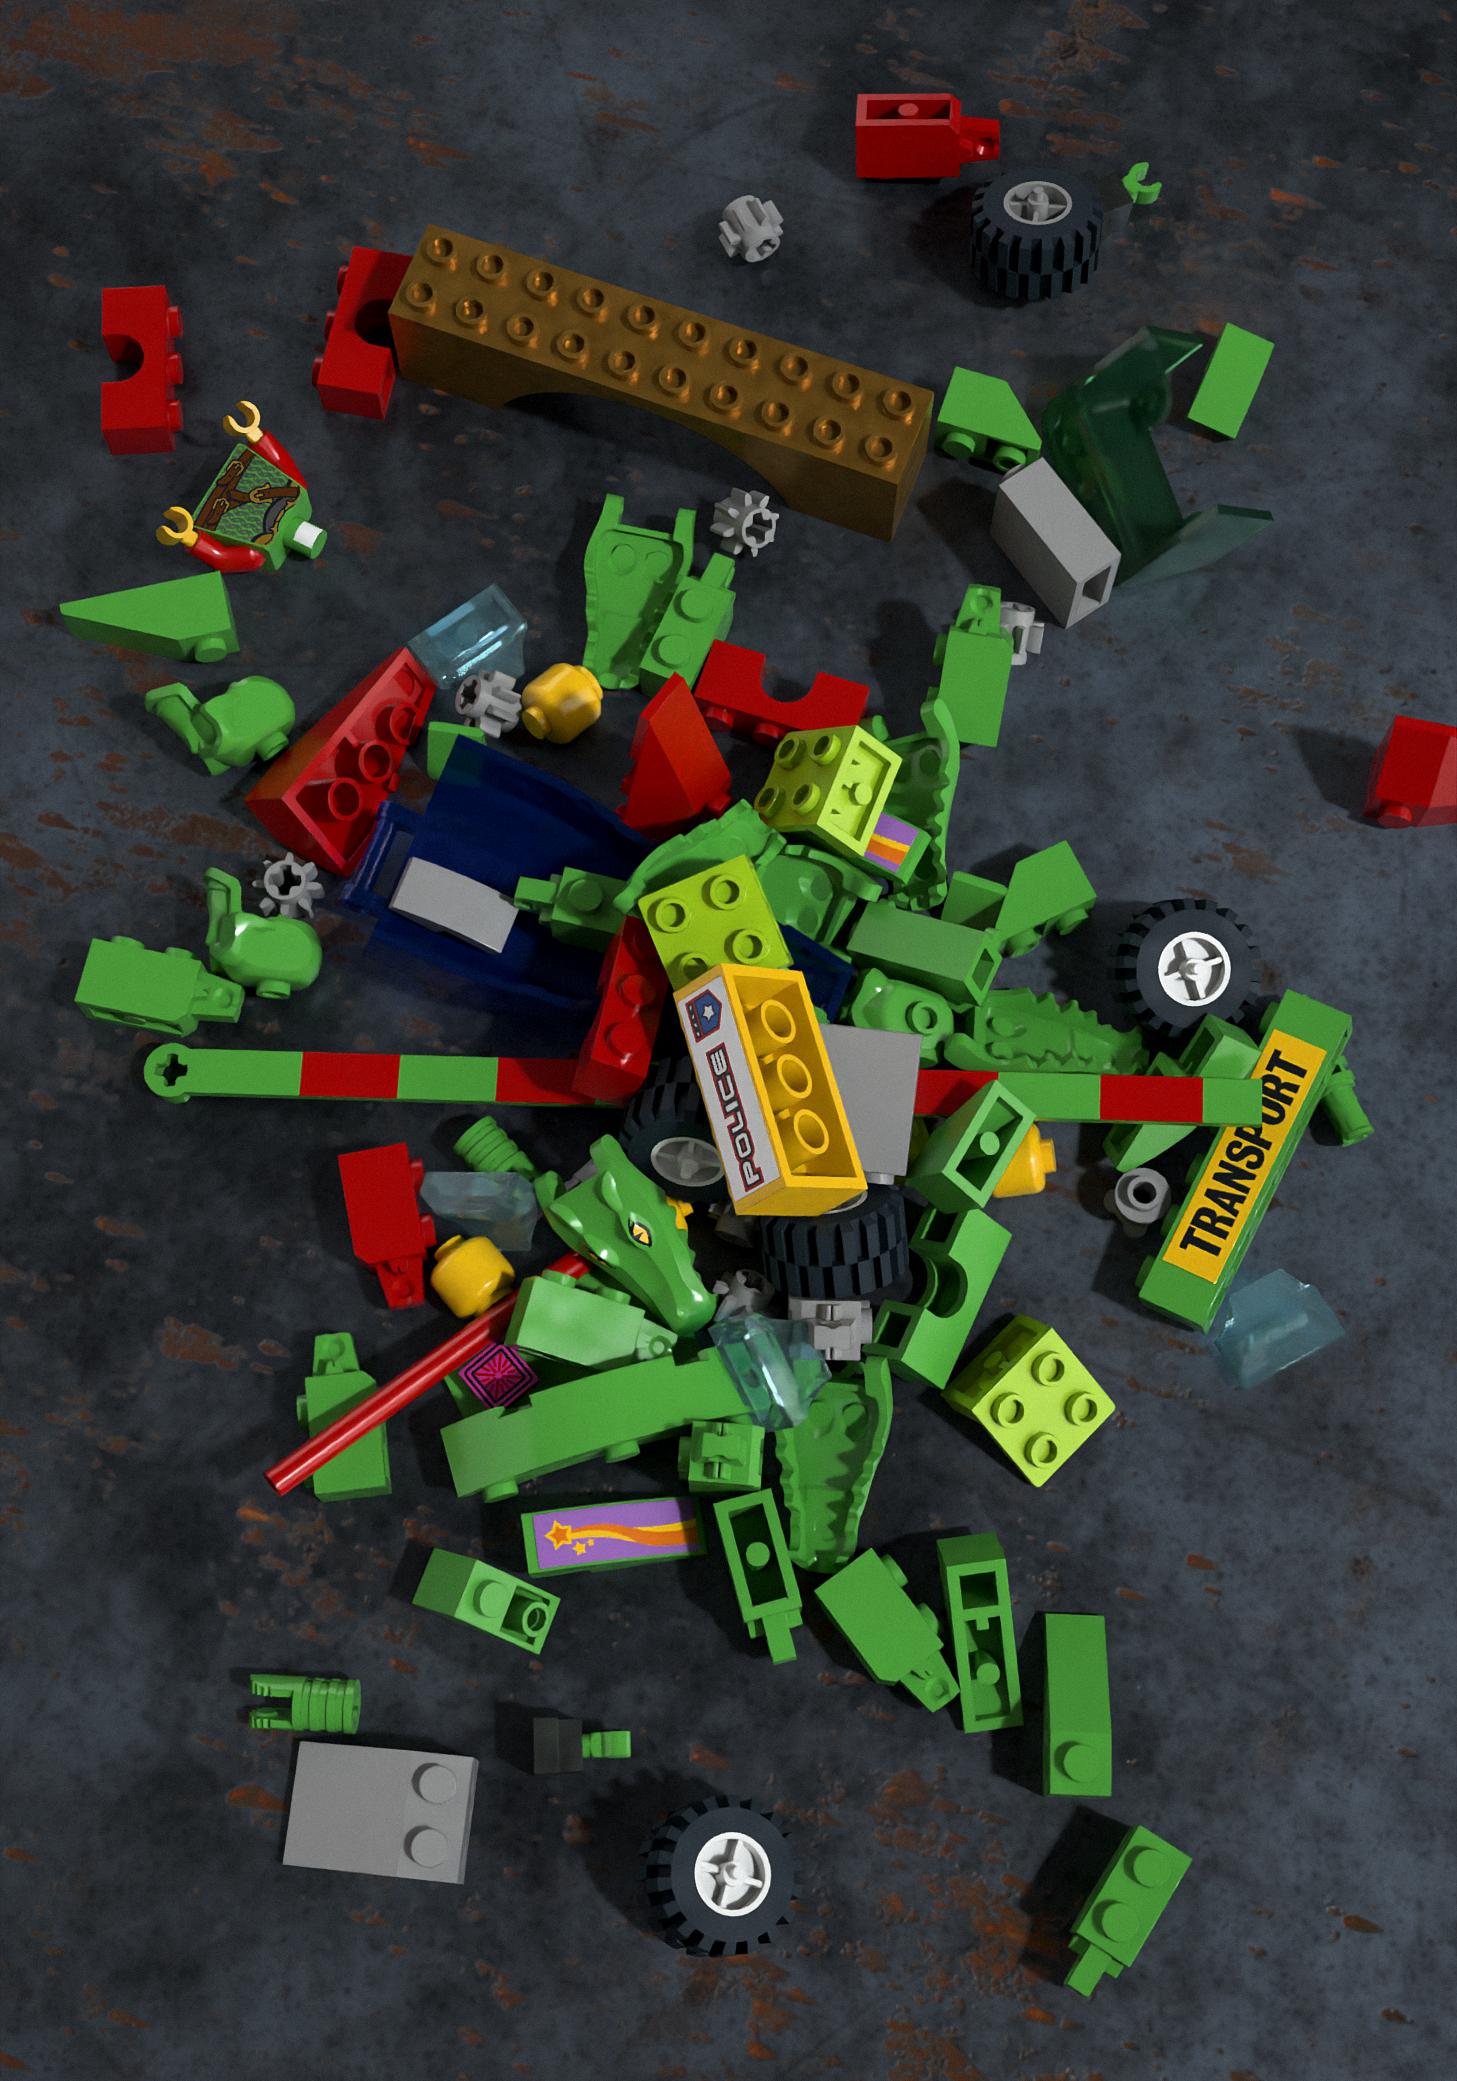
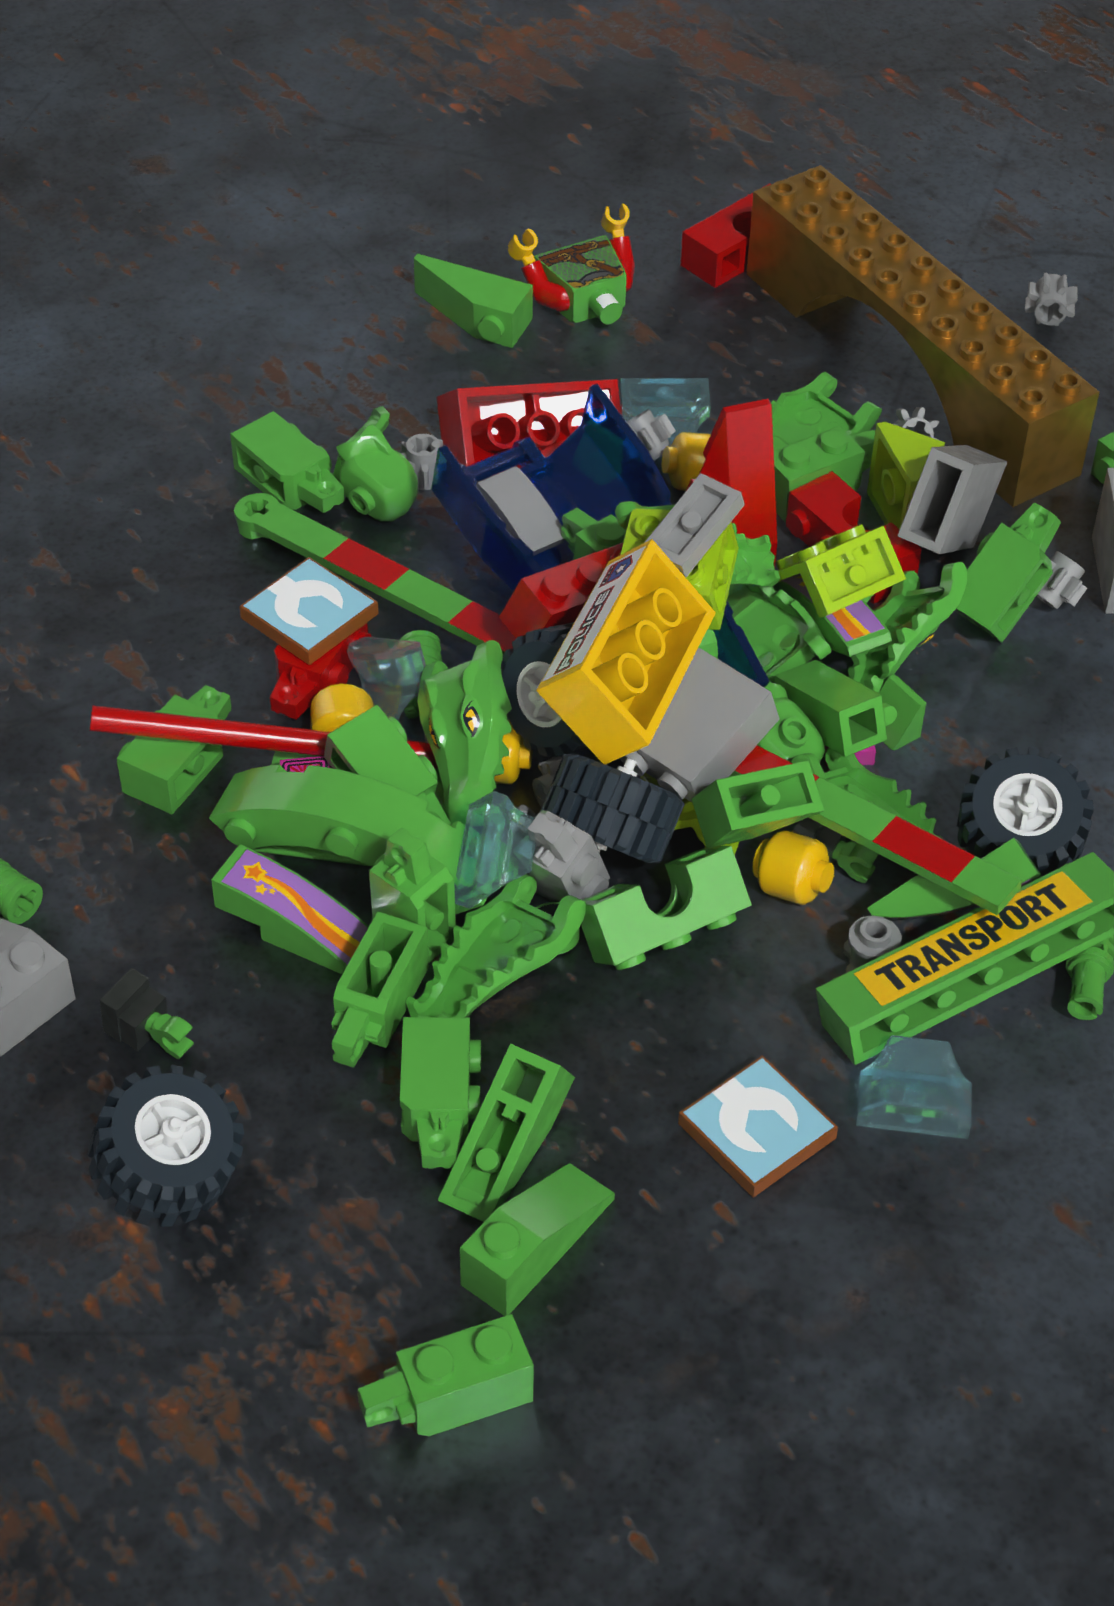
camera: 35 degrees right, 25 degrees down
red arch [101,285,183,455] -> none
bright green head [144,675,295,776] -> none
bright green slope [412,1547,561,1655] -> none
lime bracket [940,1313,1115,1487] -> none
bright green slope [995,840,1097,958] -> none
none -> tile [240,557,379,665]
none -> light grey plate [644,473,745,577]
none -> tile [678,1055,838,1198]
none -> lime slope [867,422,945,529]
none -> light grey brick [898,445,1007,554]

